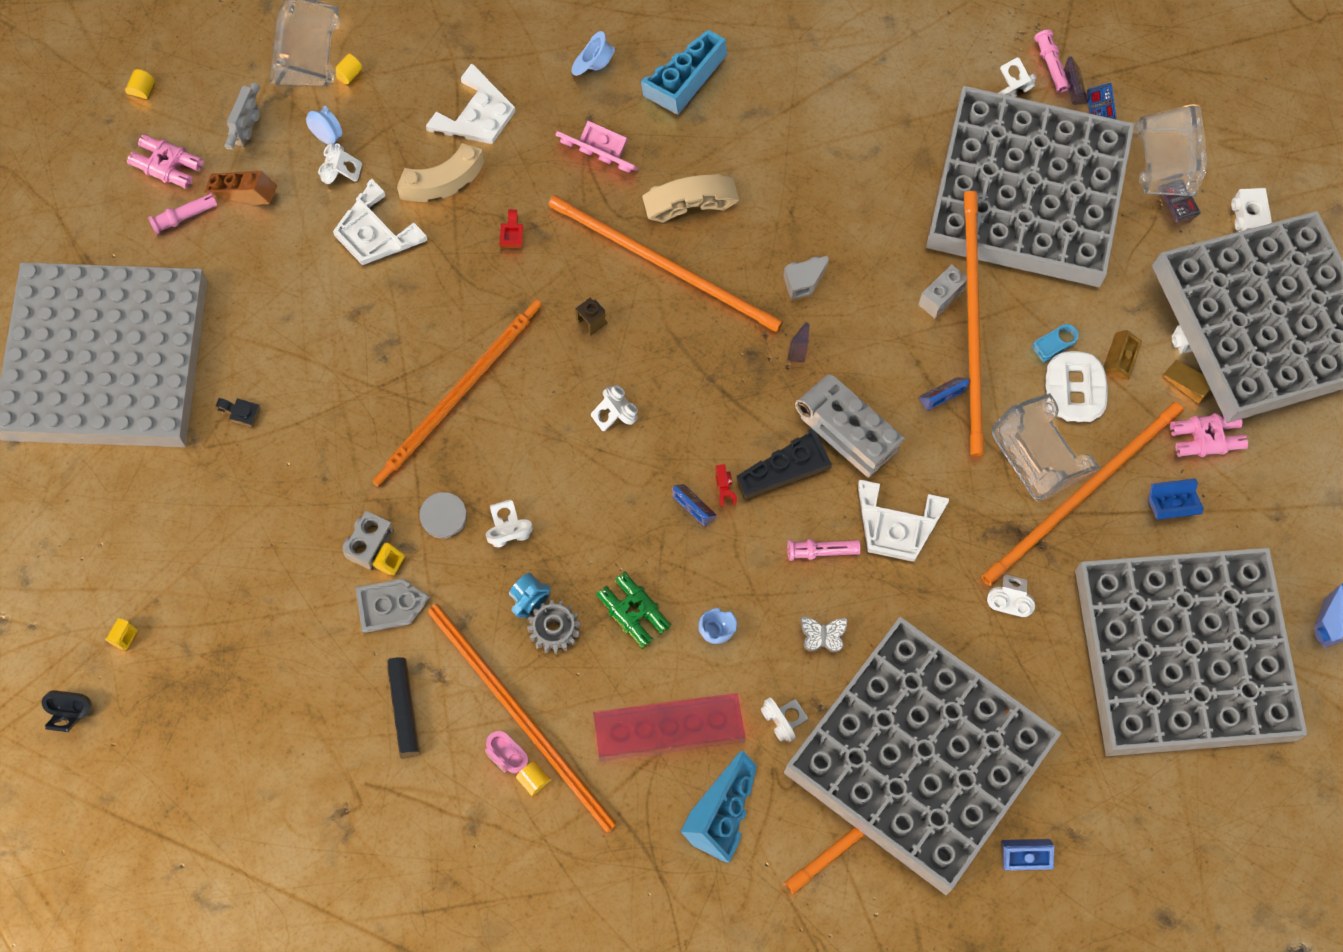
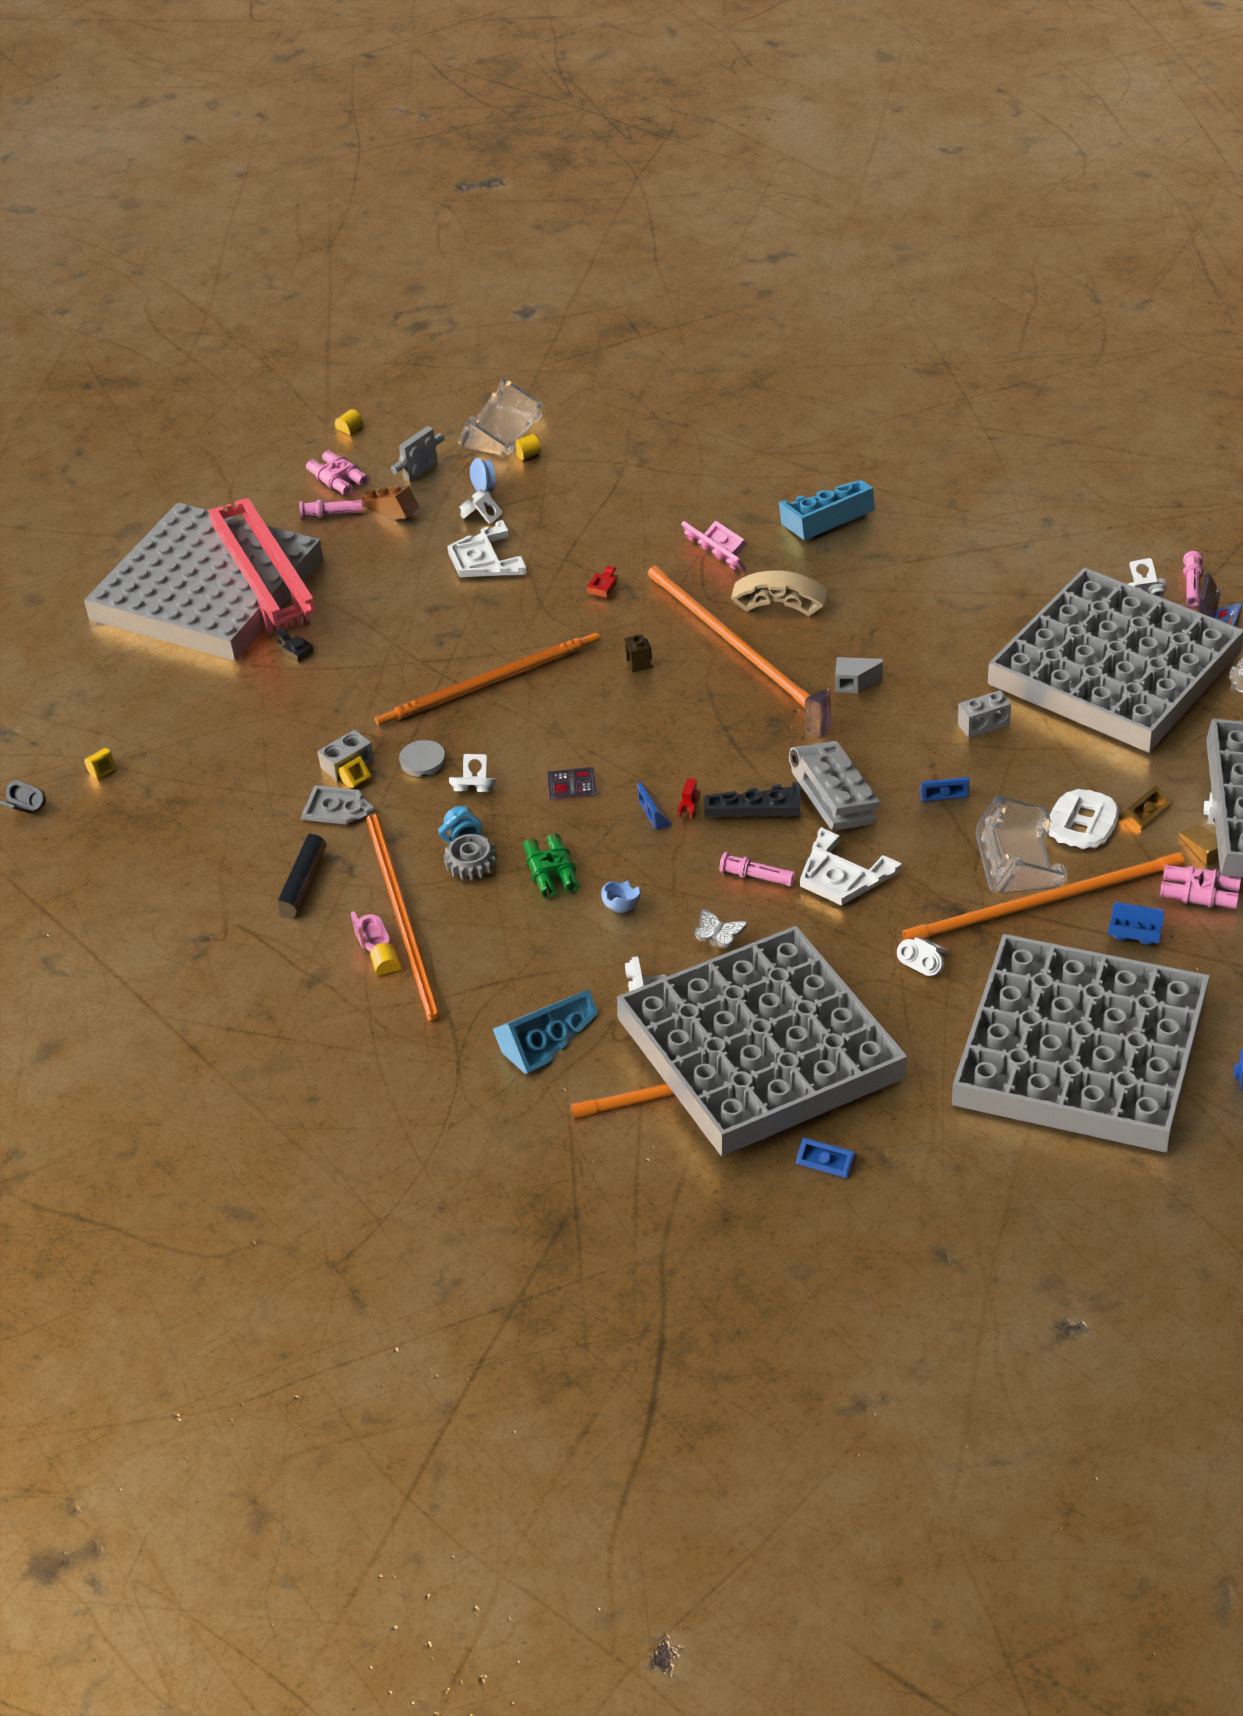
camera: 30 degrees right, 25 degrees down
tan brick [397,143,484,202] -> none
white wing [426,64,515,144] -> none
light blue piece [571,31,615,76] -> none
white bracket [591,385,638,431] -> none
clear pink arch [593,693,746,762] -> none
orange piece [964,191,984,457] -> none
dark azure piece [1031,324,1079,363] -> none
none -> coral piece [208,498,316,635]
none -> slope [547,767,597,800]

